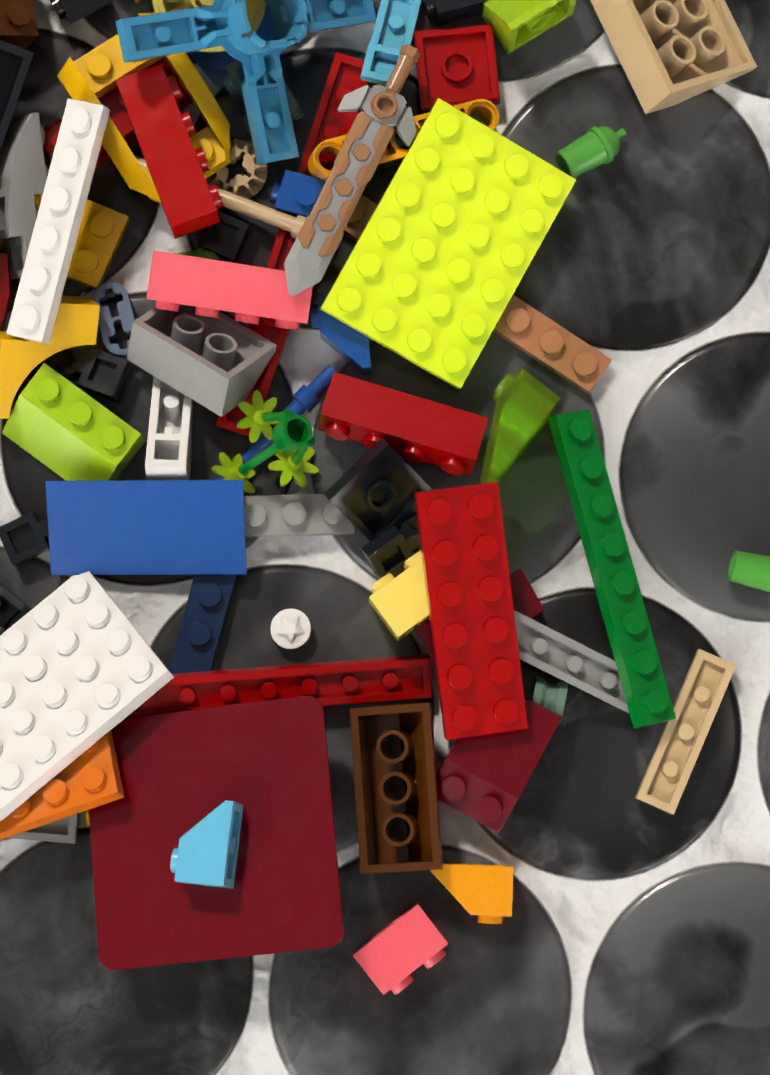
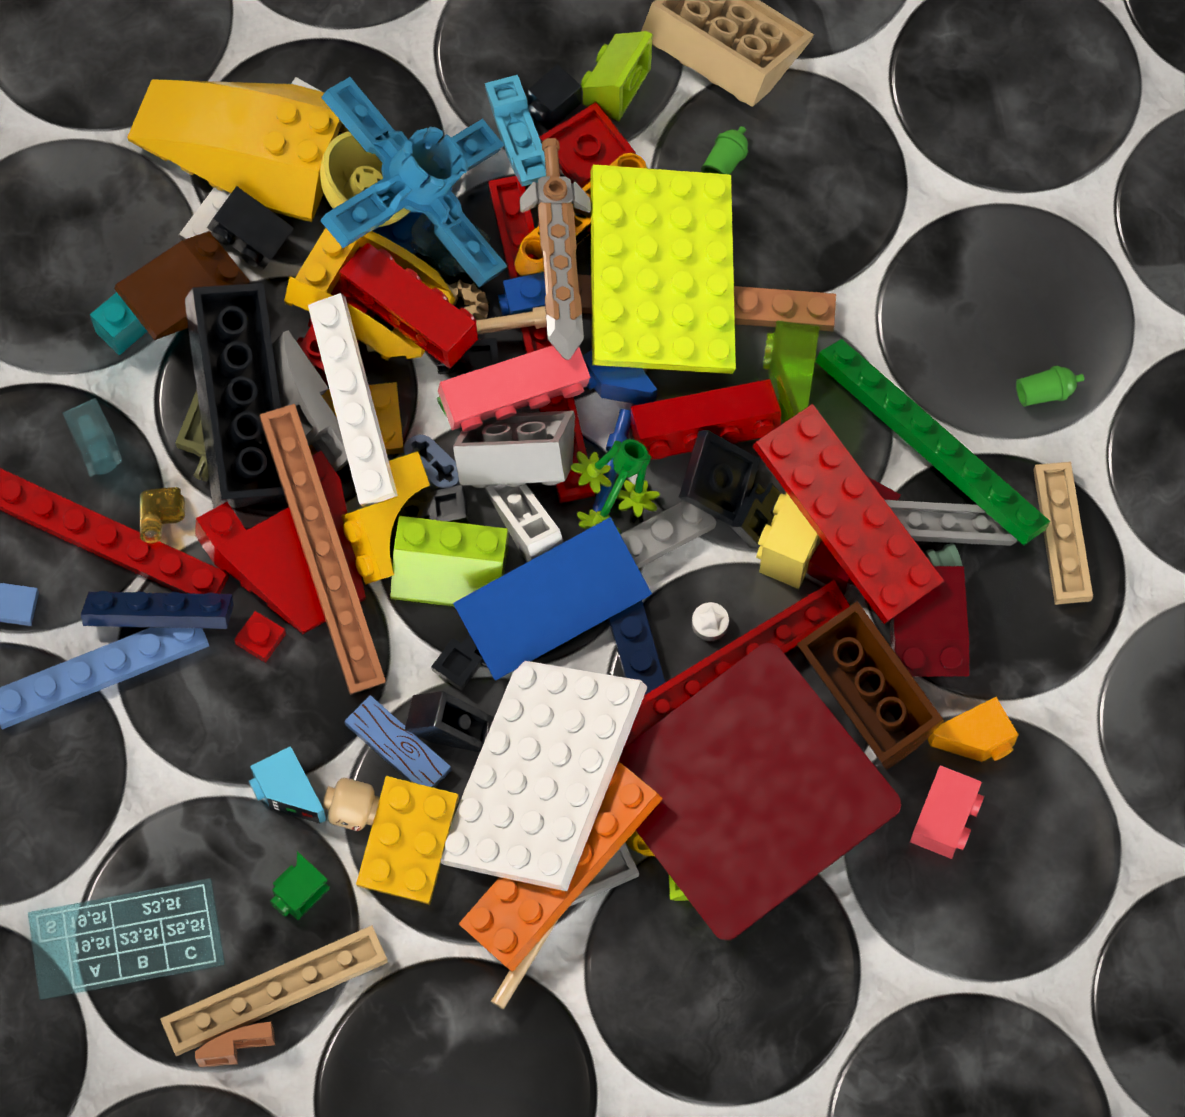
camera: 30 degrees left, 15 degrees down
medium azure slope [170,800,243,889] -> none

